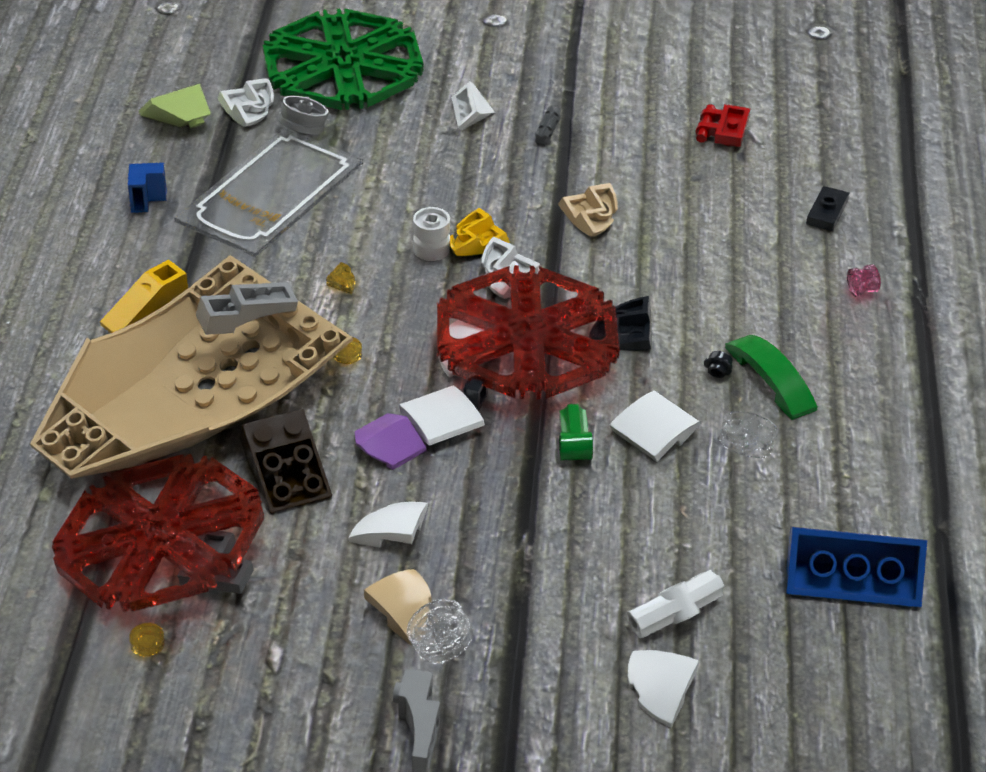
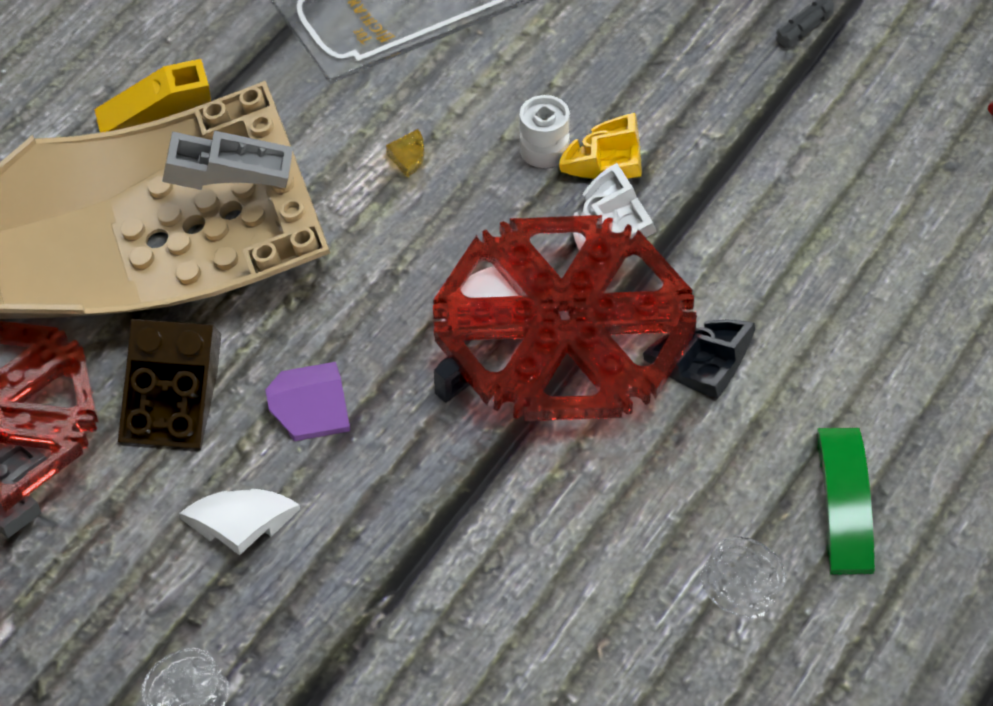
camera: 30 degrees right, 10 degrees up
clear yellow tile [333,337,362,364] -> none
tan brick [364,569,432,645] -> none
white slope [399,385,485,446] -> none
tan brick [558,183,618,237] -> none
green piece [559,404,593,461] -> none
white slope [609,391,701,462] -> none
black plate [704,351,733,378] -> none

